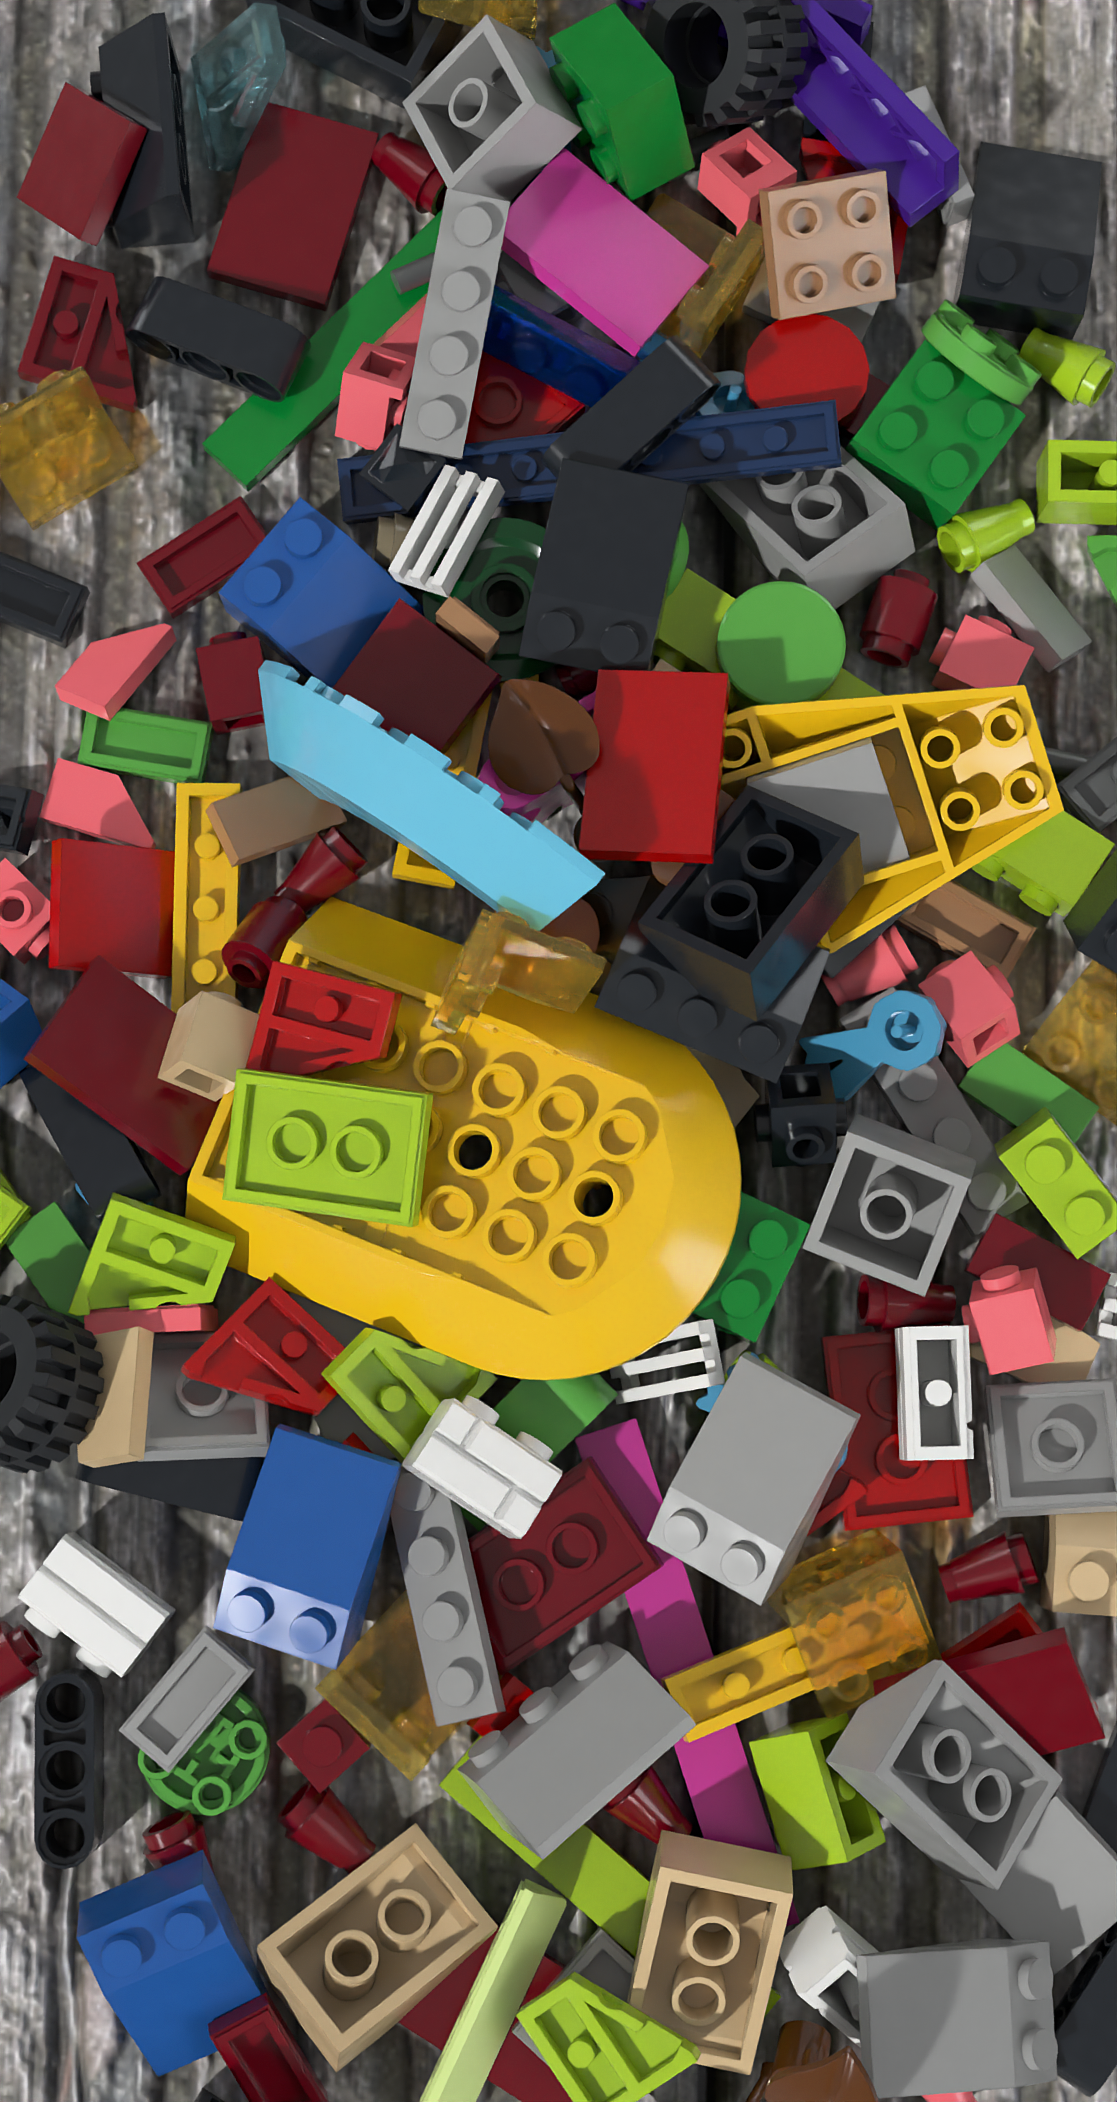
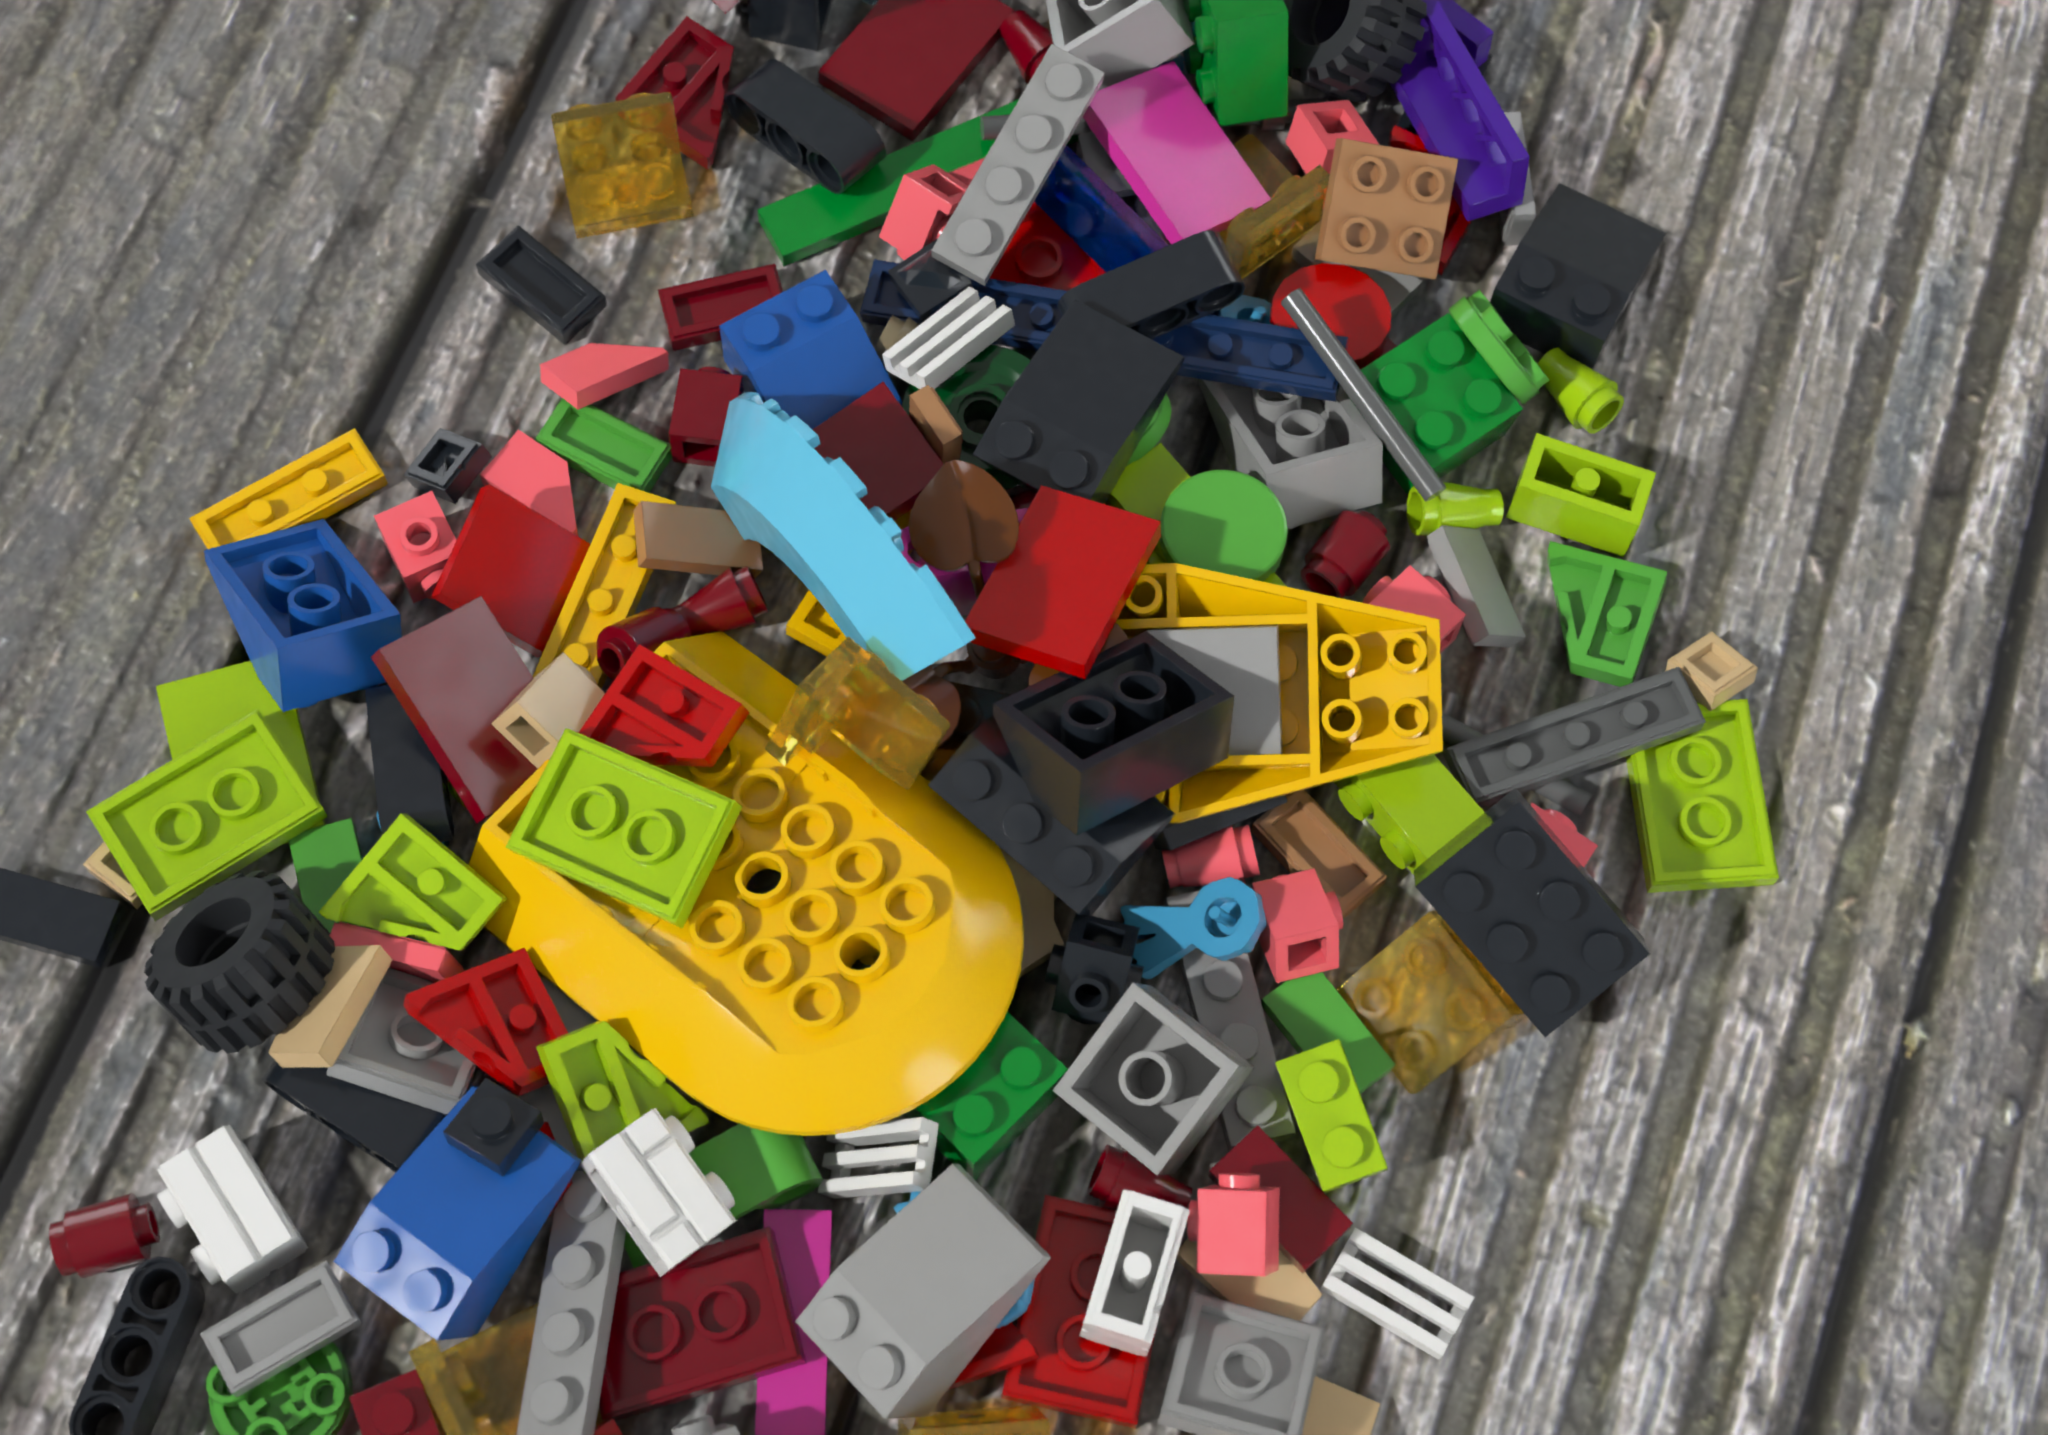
camera: 15 degrees right, 15 degrees down
none -> black plate [443,1078,545,1177]
none -> dark grey bar [1281,288,1446,502]

